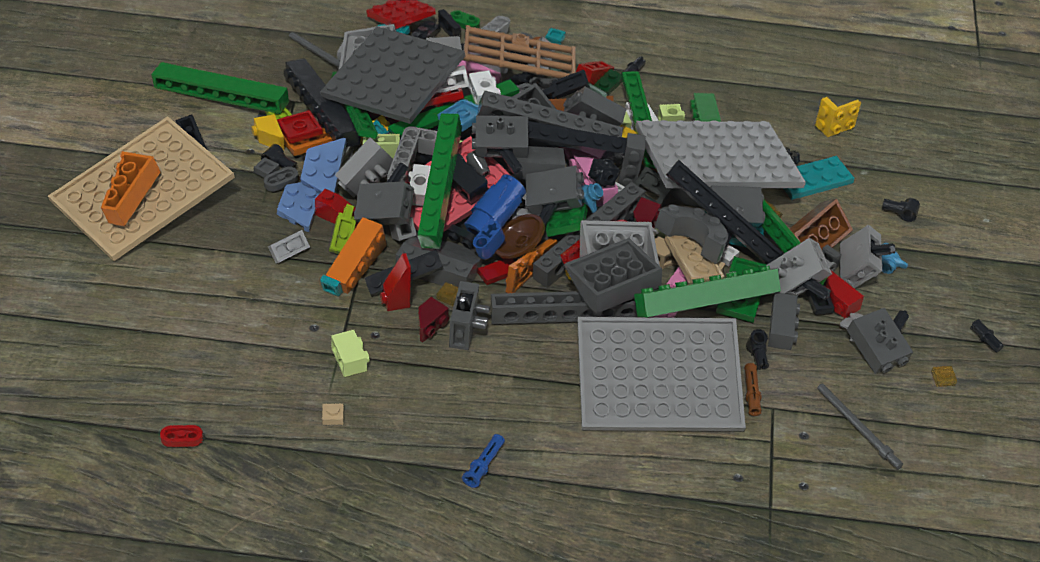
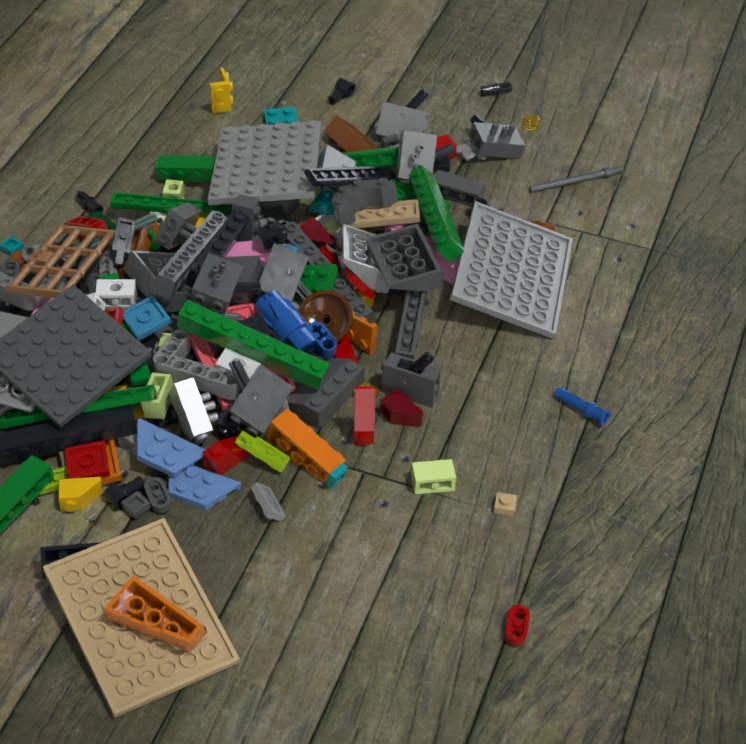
camera: 75 degrees left, 0 degrees up
black plate [365,249,444,297] -> none

